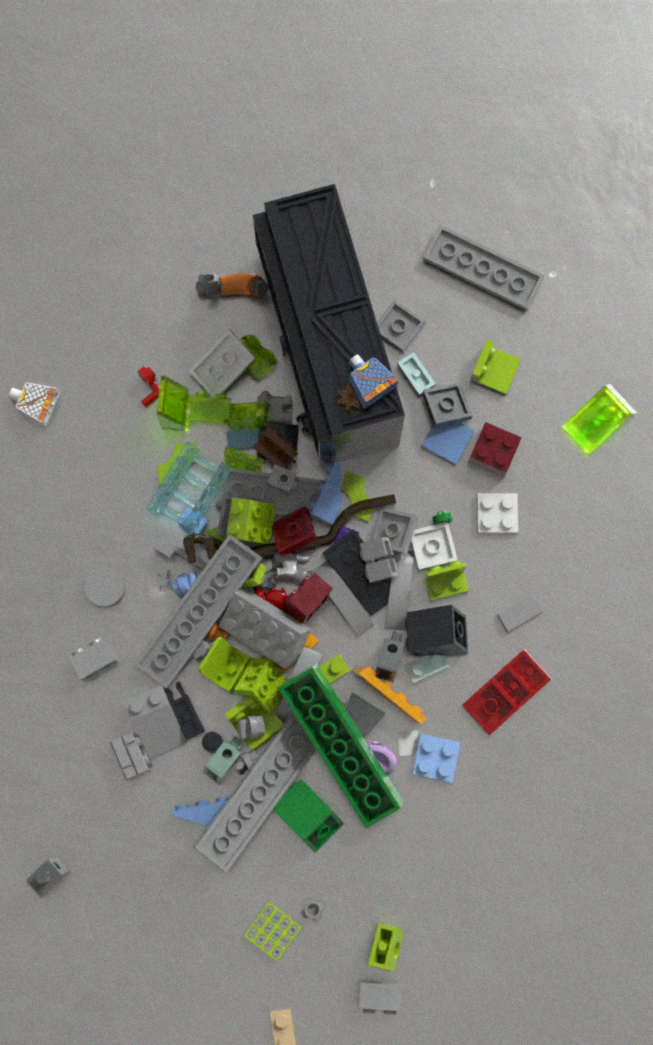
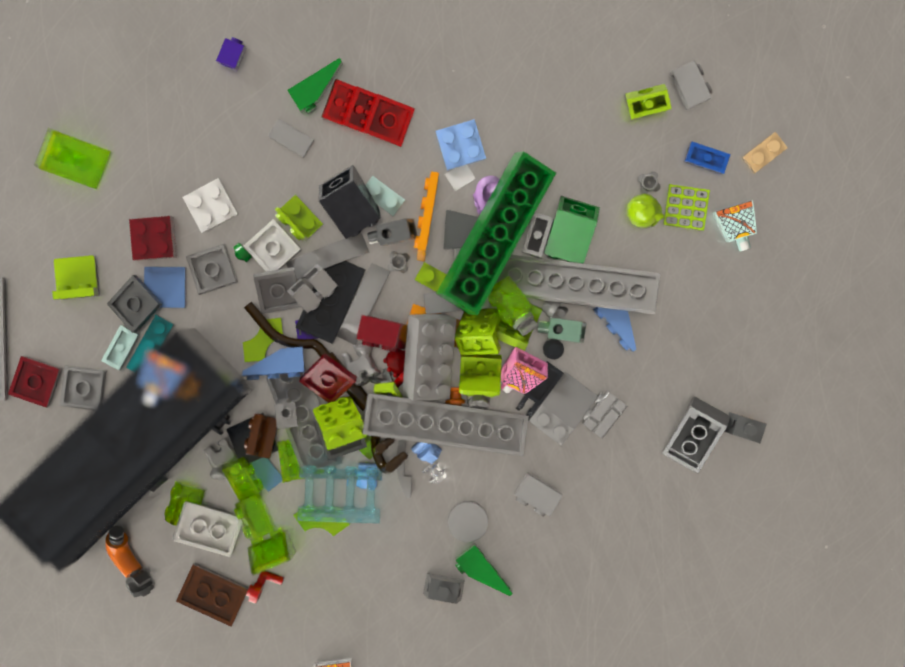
camera: 120 degrees left, 10 degrees up
none -> dark red plate [8,356,61,408]
none -> teal plate [126,314,175,371]
none -> reddish brown plate [176,564,248,627]
none -> light grey tile [186,244,238,295]
none -> dark purple brick [216,37,246,71]
none -> green slope [287,58,343,113]
none -> light grey plate [388,251,409,273]
none -> dark grey torso [423,573,465,604]
none -> green slope [455,543,513,596]
none -> clear neon green bracket [488,276,533,327]
none -> bright pink torso [501,347,548,394]
none -> light grey brick [522,213,554,258]
none -> lime piece [627,194,665,228]
none -> dark grey slope [662,397,730,473]
none -> blue plate [685,142,731,174]
none -> torso [713,201,757,252]

